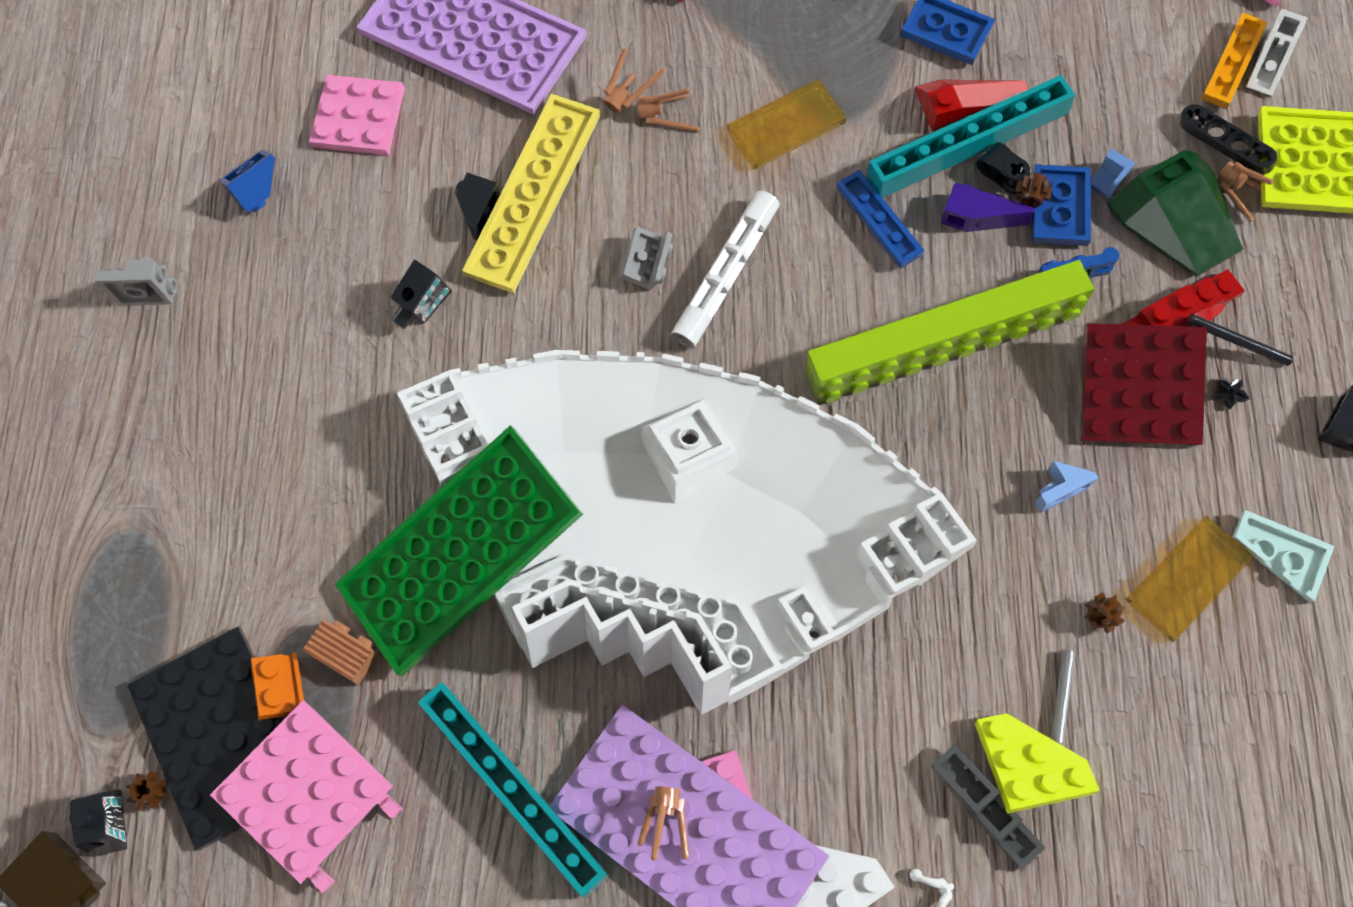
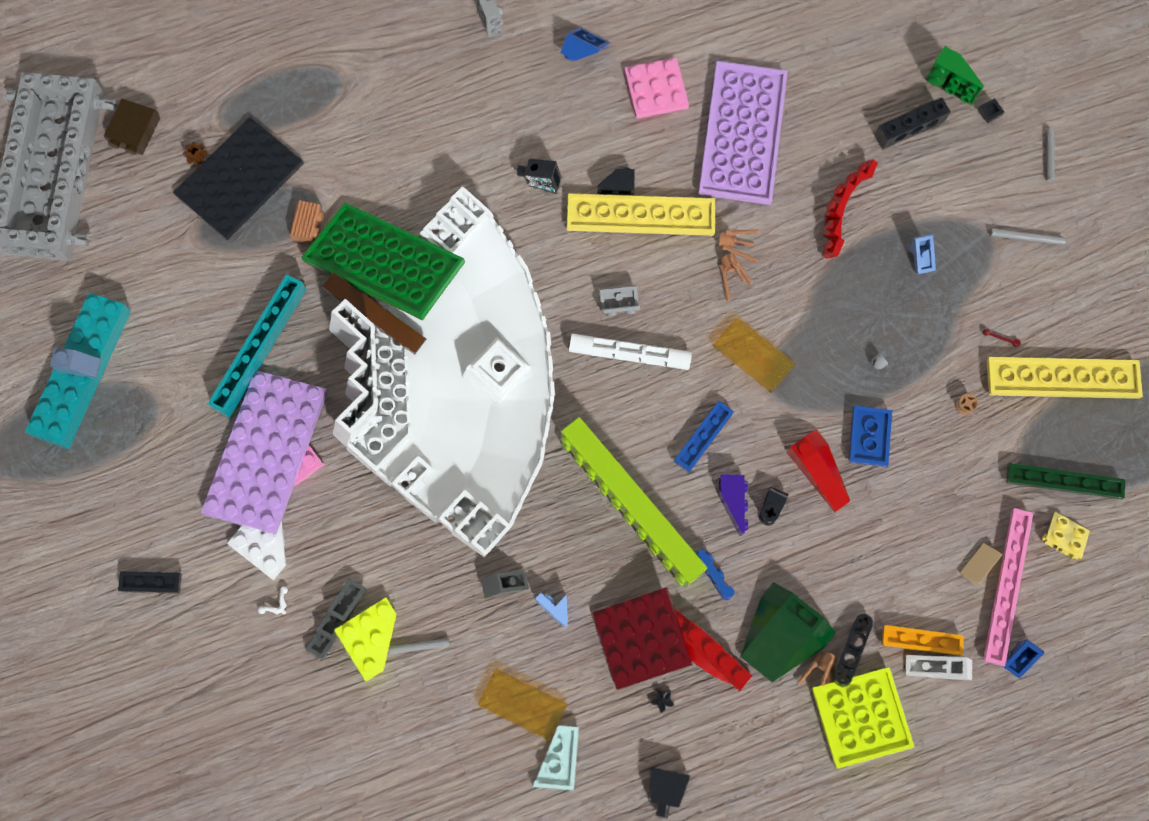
camera: 60 degrees right, 5 degrees up
black torso [69,790,127,857] -> none
bright pink plate [210,700,403,893] -> none
orange plate [250,652,304,720] -> none
nougat plant [637,786,689,861] -> none
teal brick [866,75,1076,198] -> none
reddish brown gear [1015,172,1052,208] -> none
blue plate [1032,164,1091,246] -> none
reddish brown gear [1084,592,1125,633] -> none
medium blue panel [1091,149,1135,200] -> none
black bar [1186,313,1293,366] -> none
none -> reddish brown tile [322,272,426,355]
none -> dark grey slope [480,570,529,599]

